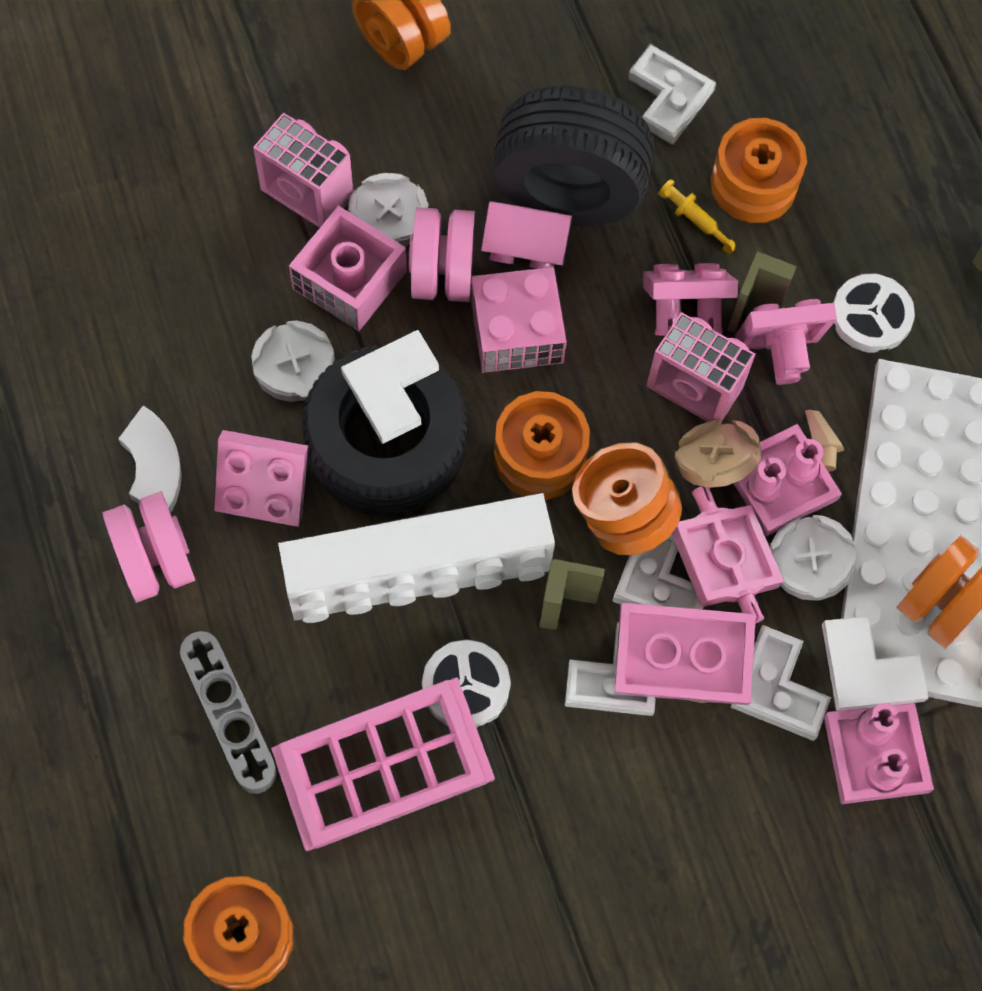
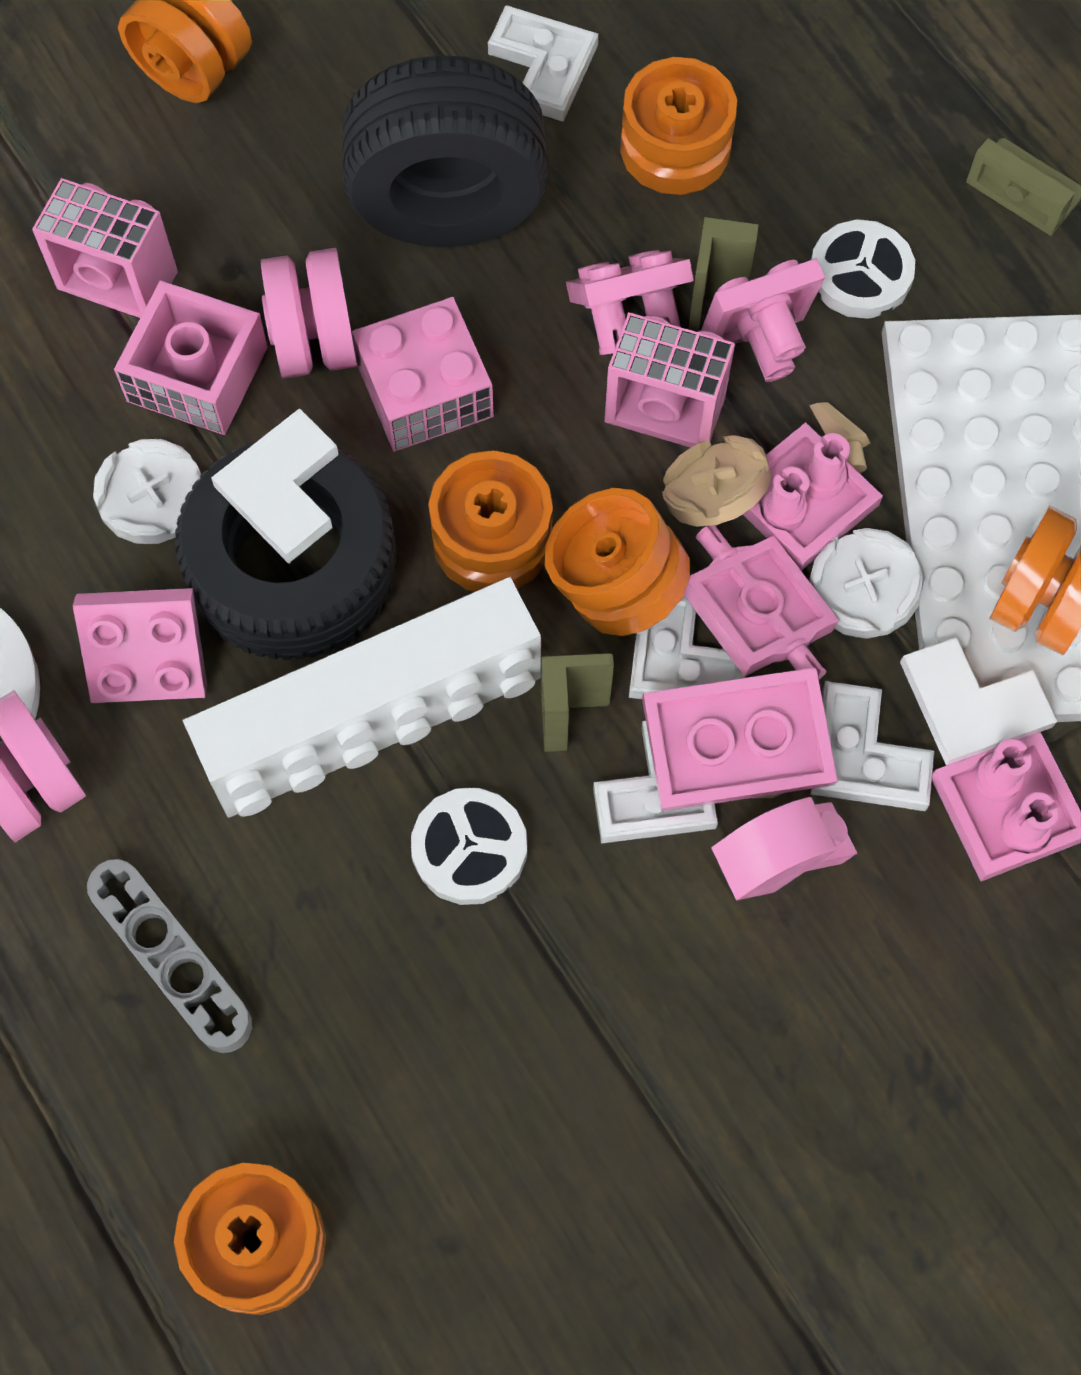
camera: 10 degrees left, 0 degrees up
bright pink piece [271,678,496,851] -> none
white tile [348,173,428,247] -> none
bright pink brick [481,201,572,269] -> none
yellow piece [658,179,735,254] -> none
none -> bright pink brick [711,797,857,901]

